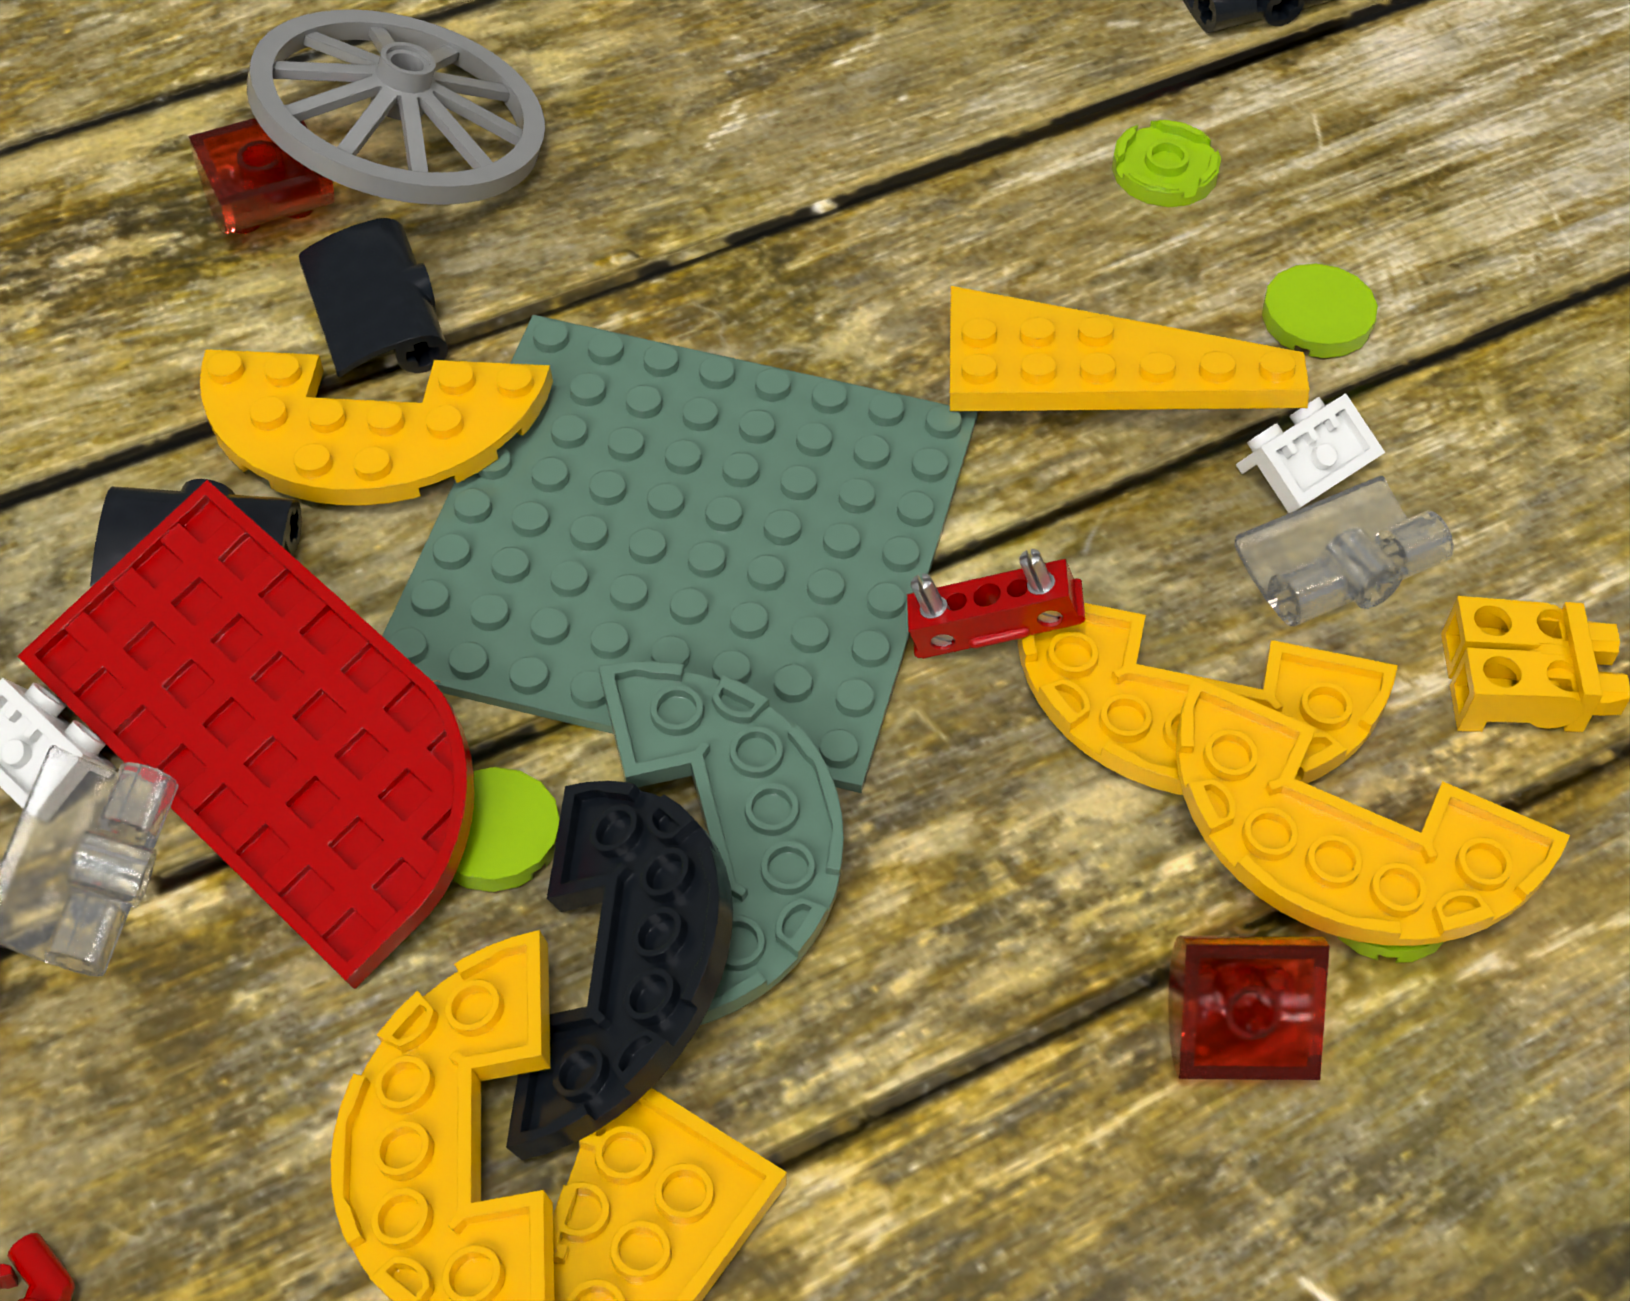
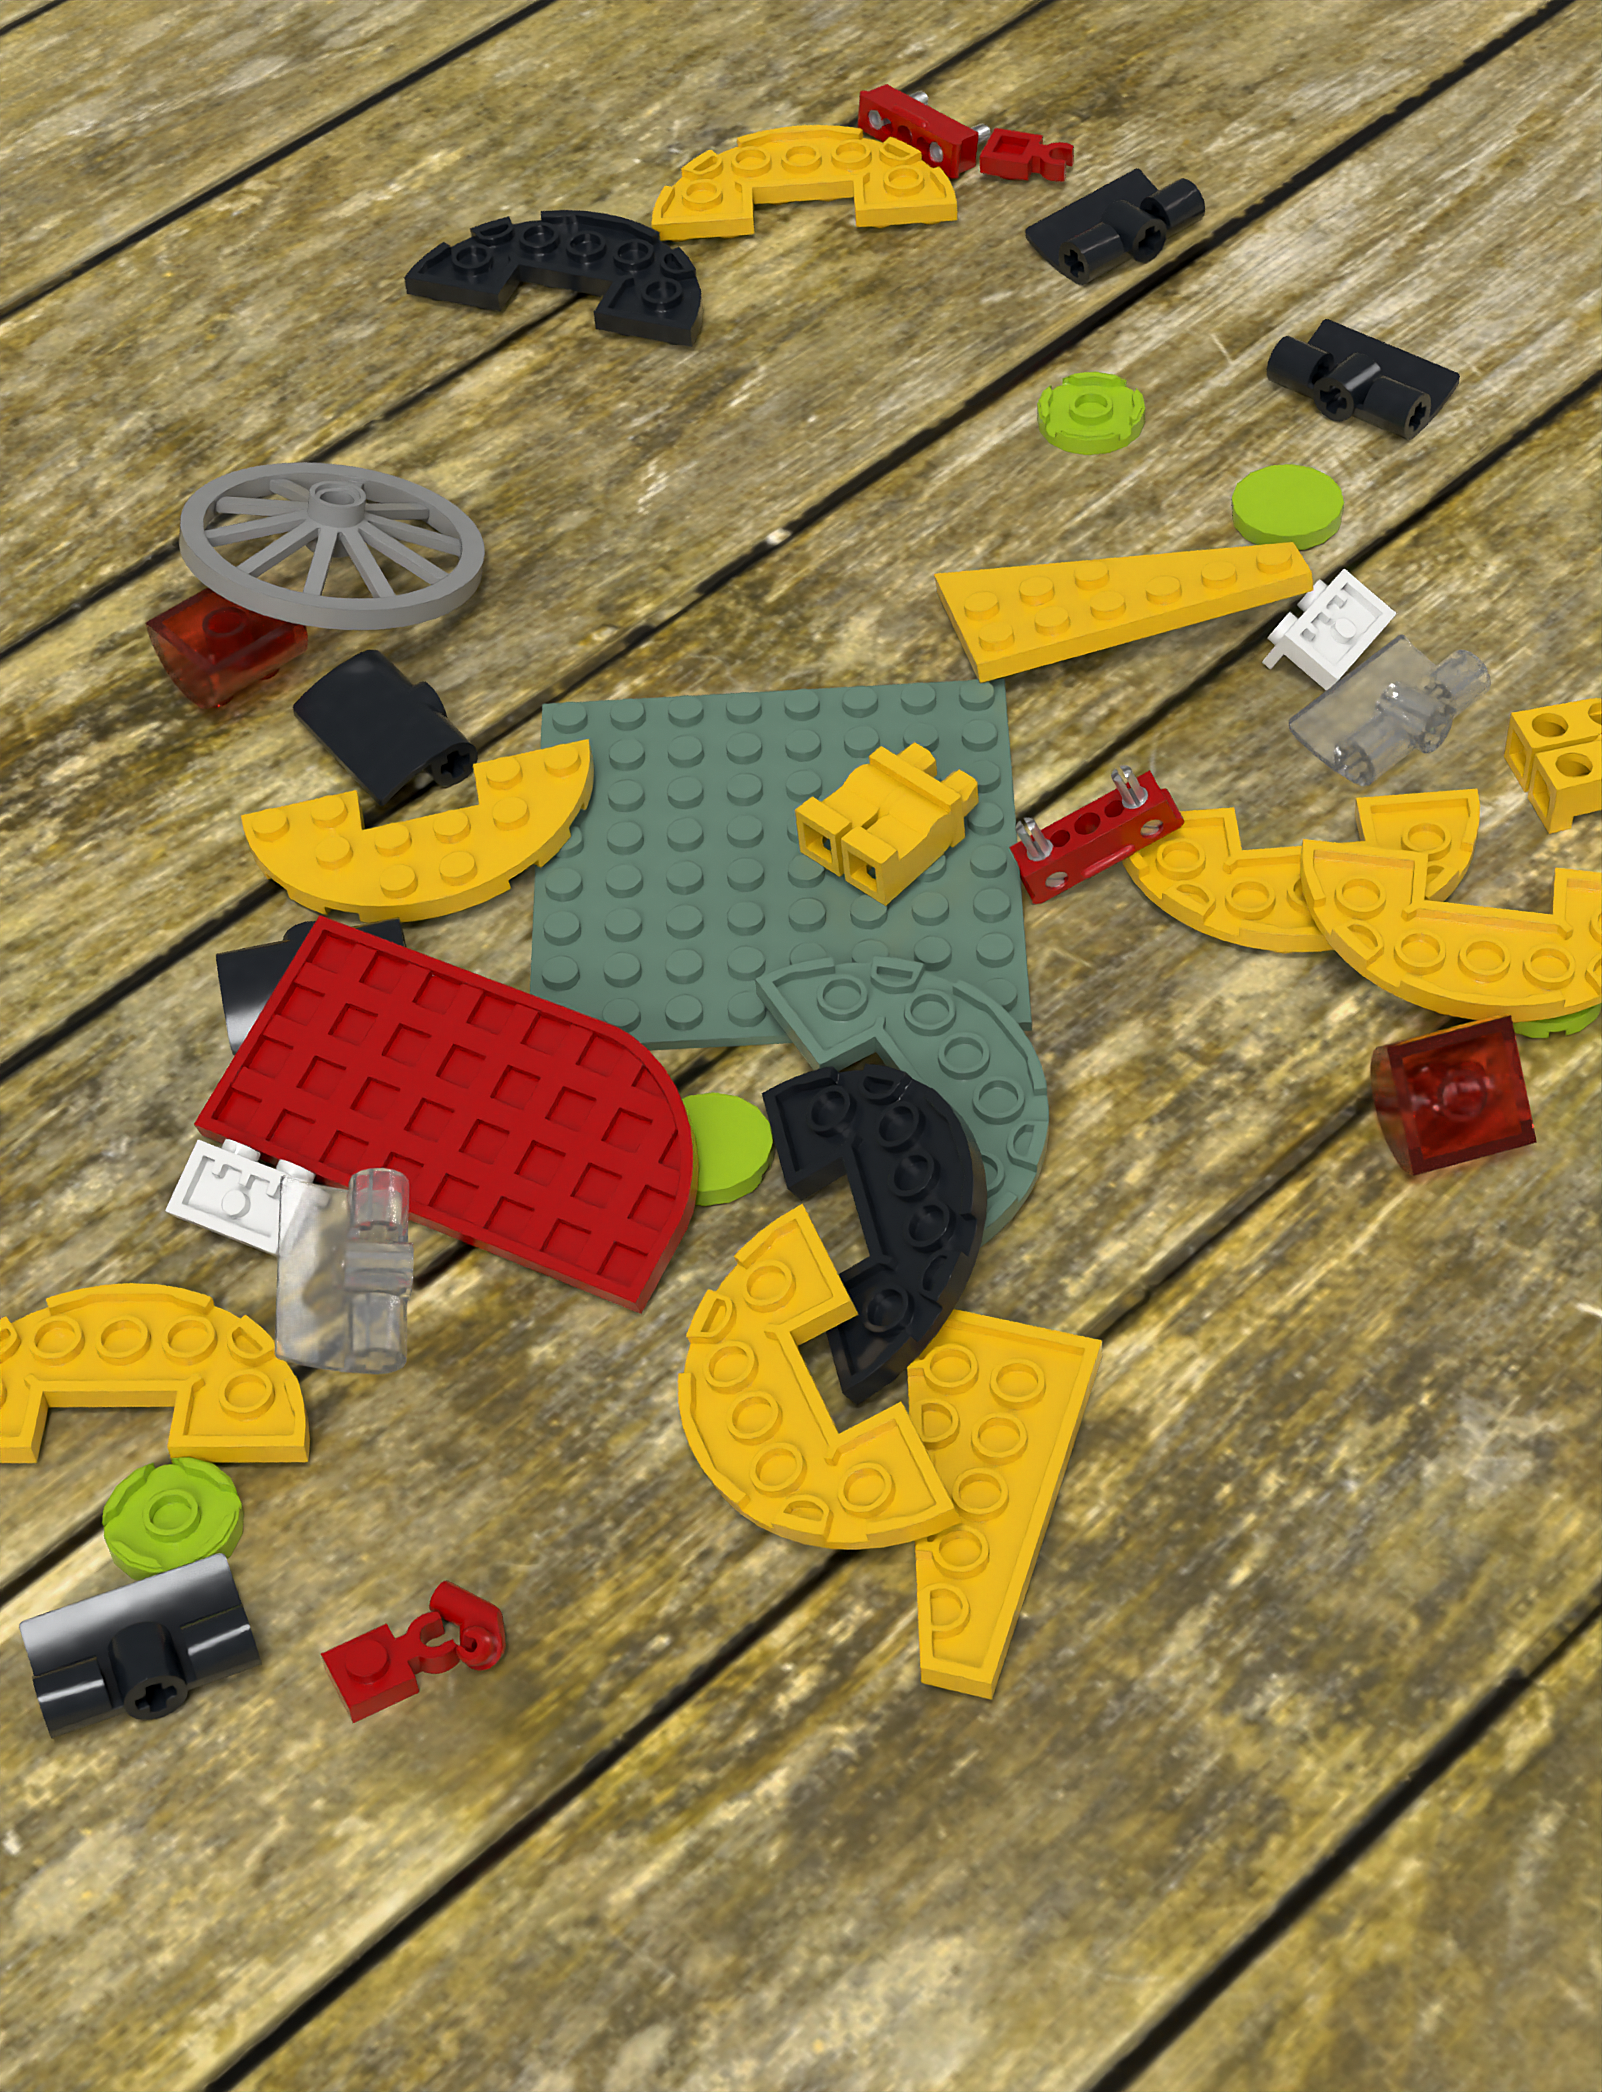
camera: 10 degrees left, 5 degrees down
none -> yellow hips [795,742,979,906]
none -> black panel [1266,319,1460,440]

